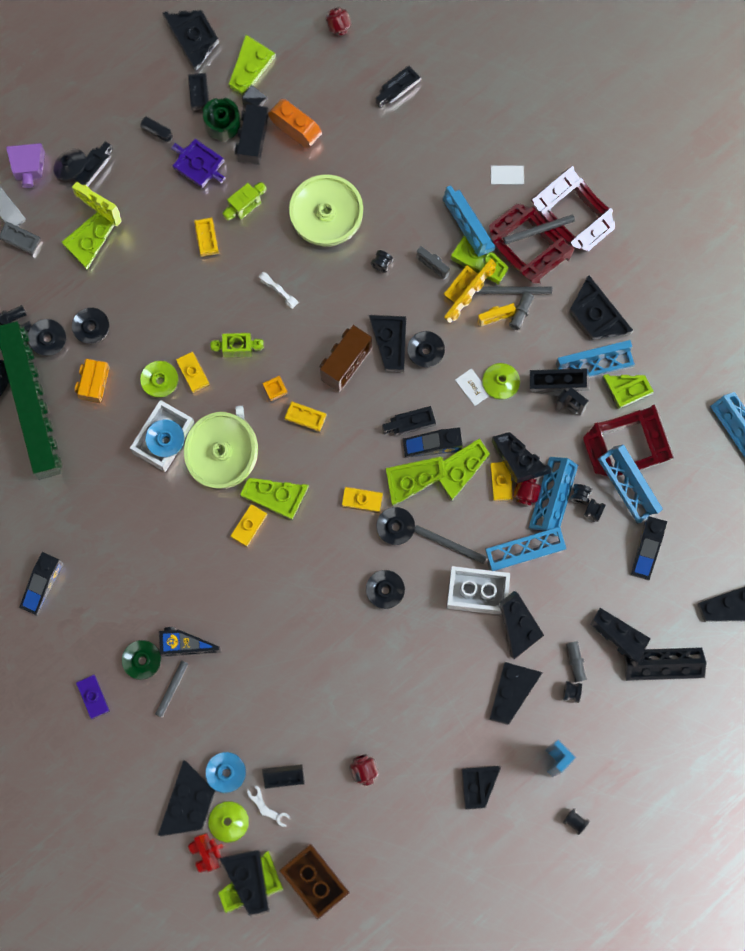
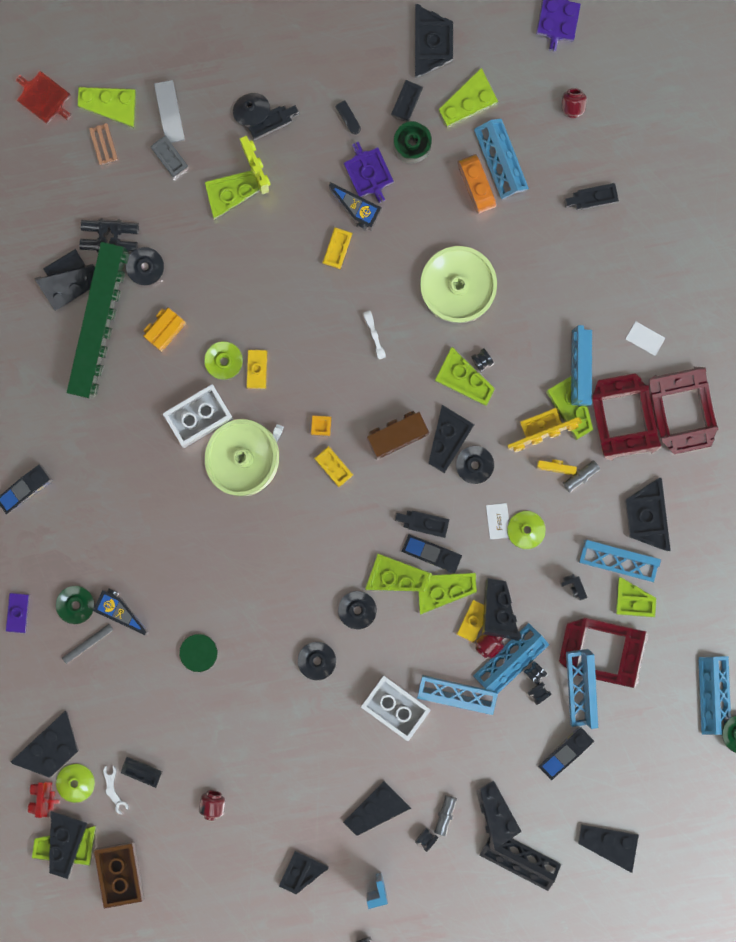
camera: 30 degrees right, 10 degrees up
medium lavender torso [6,143,45,188] -> none
black dish [72,308,110,344] -> none
dark azure dish [145,419,185,457] -> none
dark azure dish [206,752,246,793] -> none
lime piece [210,333,264,358] -> none
lime piece [222,182,267,221] -> none
yellow plate [231,504,268,547] -> none
black brick [235,104,269,165] -> none
lime wing [240,478,309,520] -> none
black slope [242,85,267,106] -> none
yellow plate [342,487,383,513] -> none
dark grey bar [414,525,487,564] -> none
dark grey plate [416,246,450,279] -> none
dark grey bar [477,286,552,294] -> none
black wing [499,591,544,659] -> none
dark grey bar [503,214,575,245] -> none
black brick [530,368,589,392] -> none
none -> dark green tile [179,634,218,672]
none -> slope [329,182,382,231]
none -> lime wing [435,347,495,406]
none -> dark azure fence [474,119,529,199]

